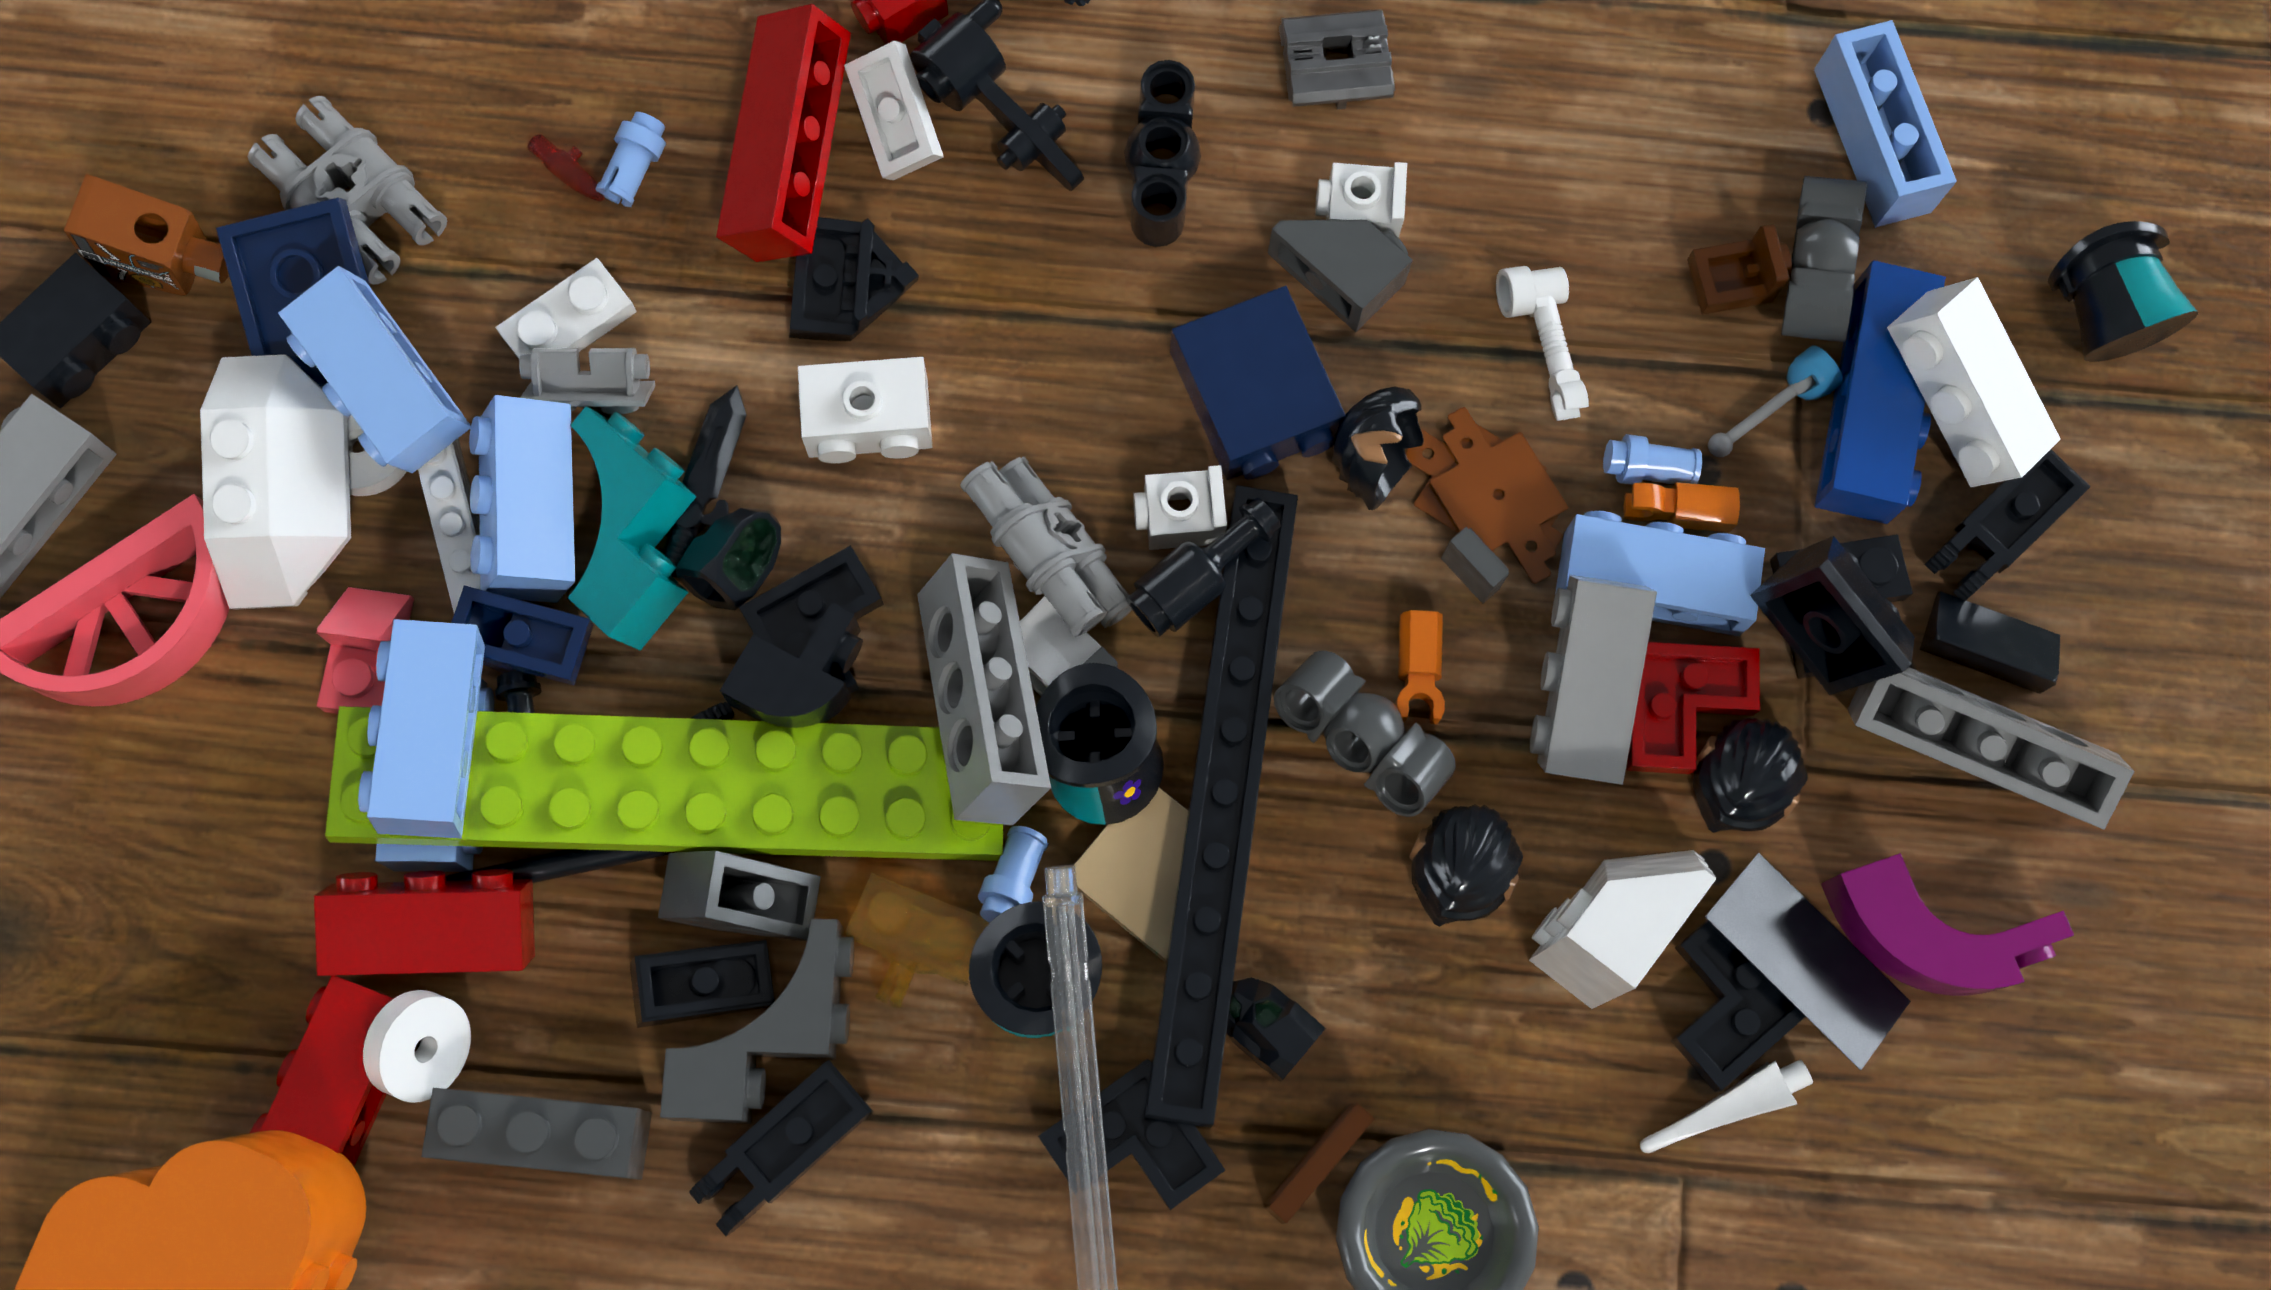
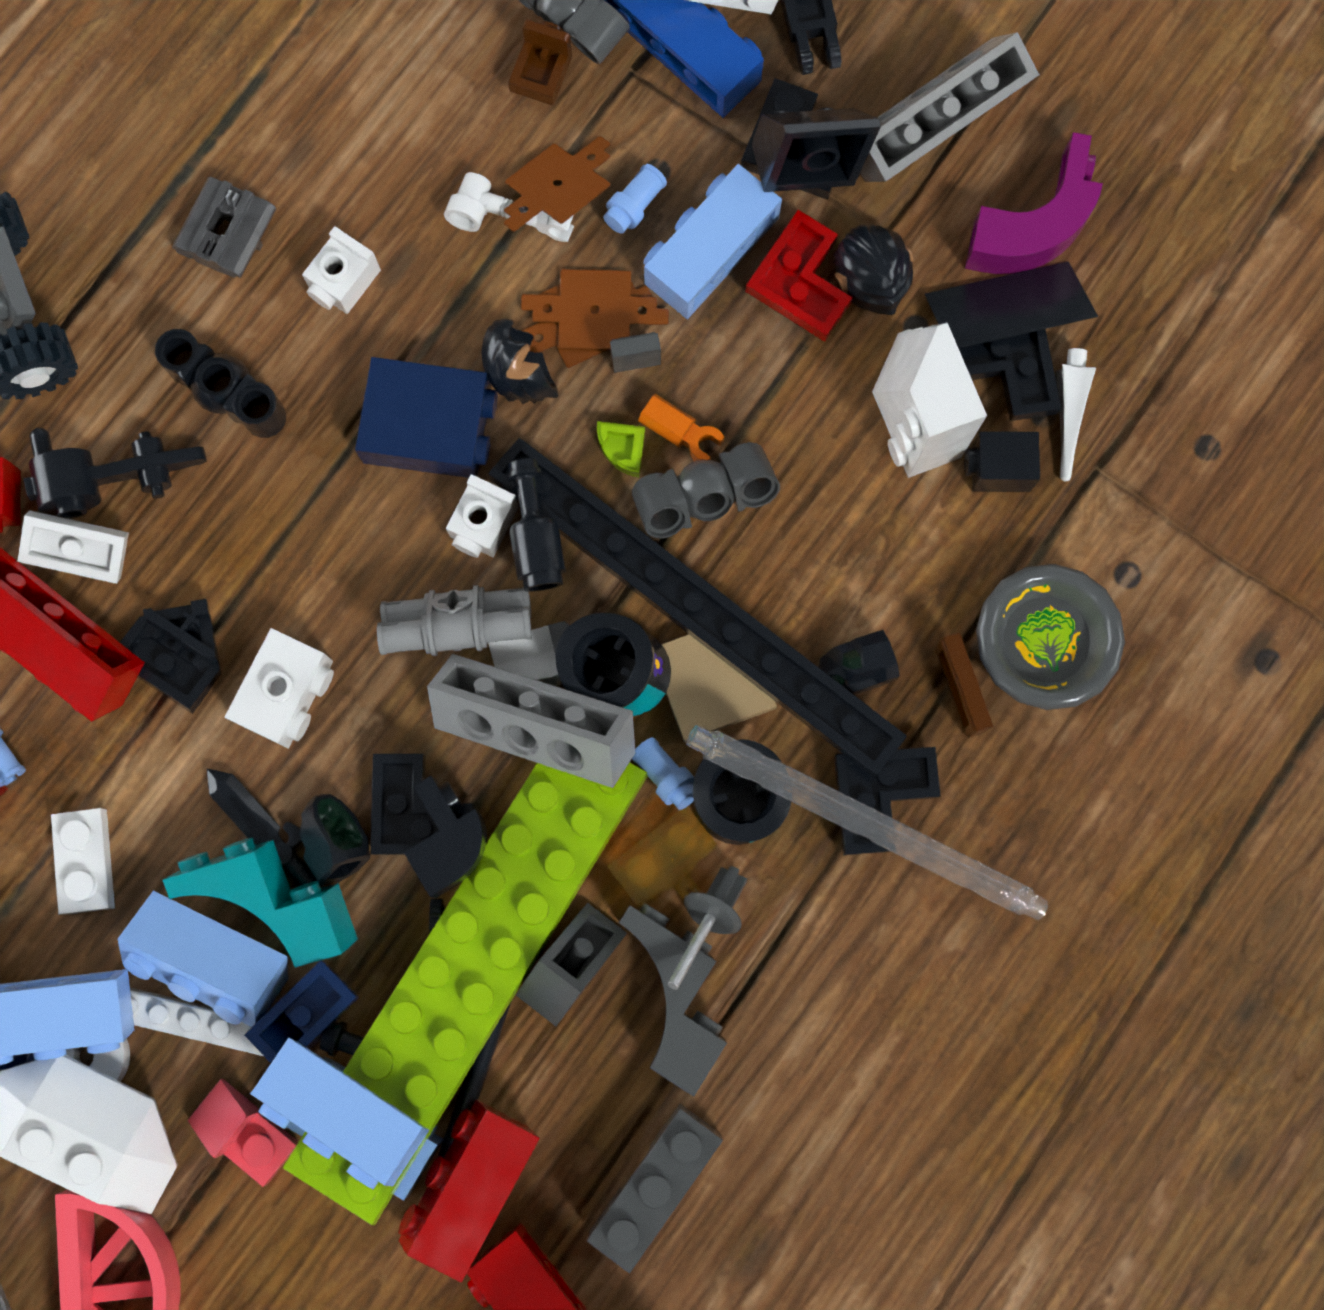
camera: 55 degrees left, 5 degrees up
white piece [363,990,471,1103] -> none
light grey hinge [519,348,655,414] -> none
black slope [630,940,775,1028] -> none
black hinge [689,1060,874,1236] -> none
dark grey slope [1268,220,1413,332] -> none
black hair [1409,804,1523,927] -> none
light grey brick [1530,574,1657,785] -> none
orange bar [1624,482,1740,533] -> none
hinge [1708,345,1843,457] -> none
black slope [1920,591,2060,694] -> none
none -> dark orange piece [504,136,611,232]
none -> lime tile [597,421,645,477]
none -> dark grey piece [668,866,747,990]
none -> black brick [964,432,1040,492]

